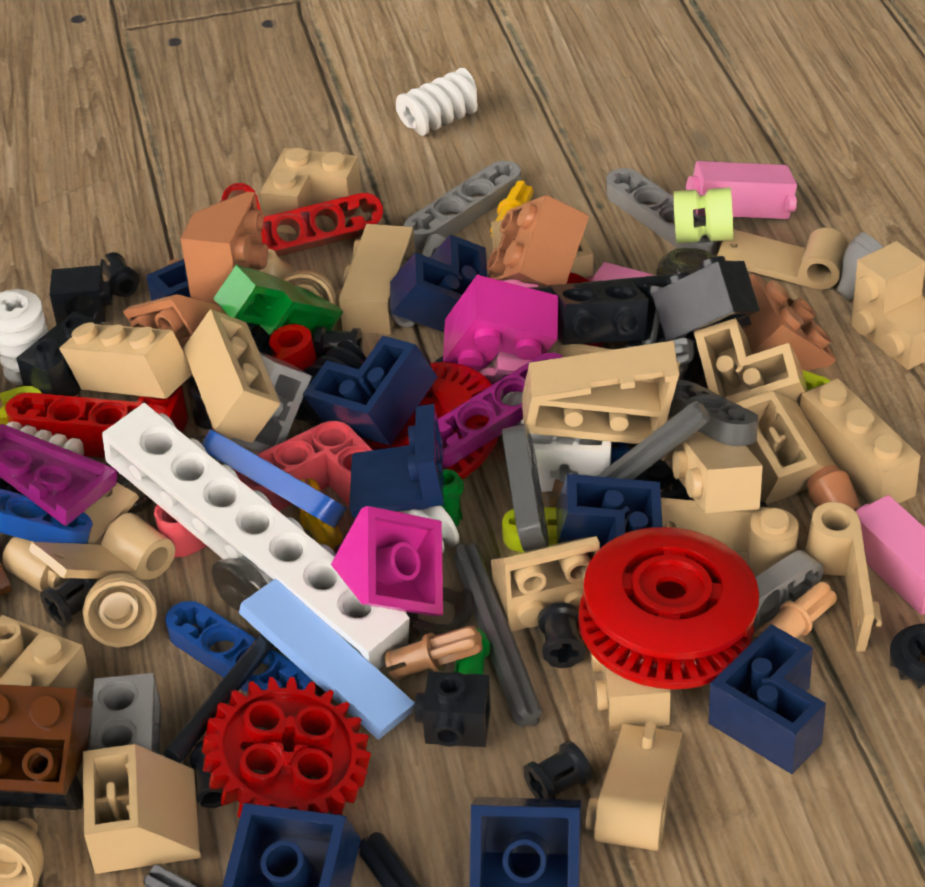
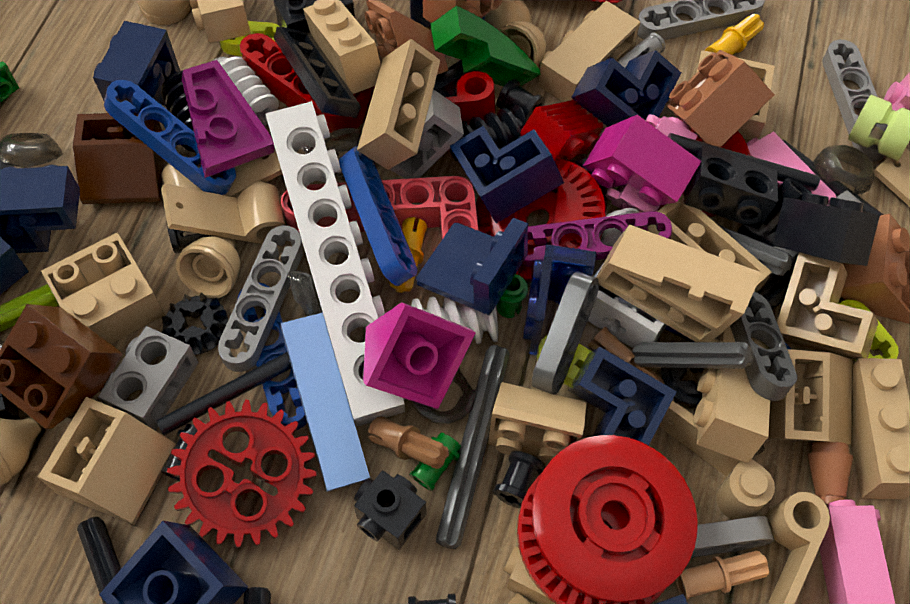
camera: 25 degrees right, 20 degrees up
none -> black gear [162,292,228,355]
none -> light grey beam [218,225,304,372]
none -> black tile [274,26,361,118]
none -> red brick [520,100,604,162]
none -> clear blue bracket [523,244,596,355]

